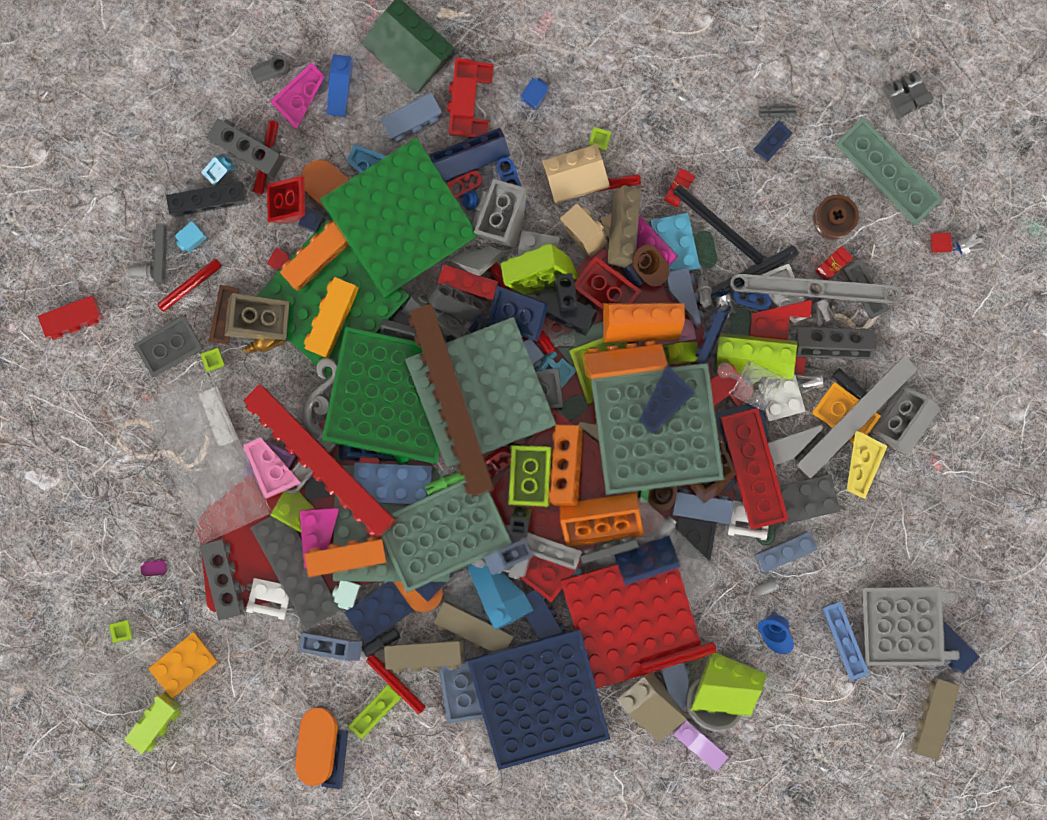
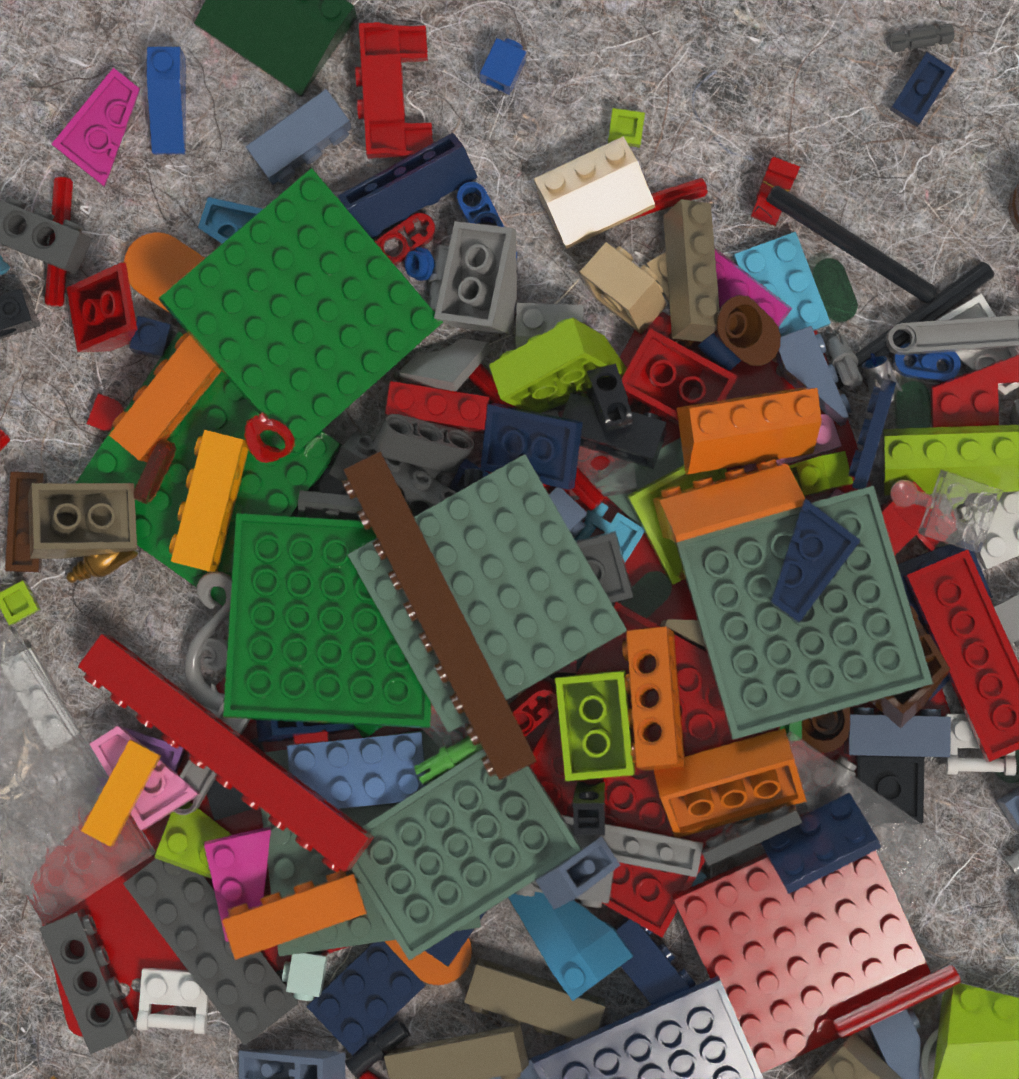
camera: 10 degrees left, 0 degrees up
dark grey piece [250,55,290,84] -> none
none -> light orange tile [81,740,161,847]
none -> clear red tile [134,439,176,504]
none -> red piece [244,413,295,463]

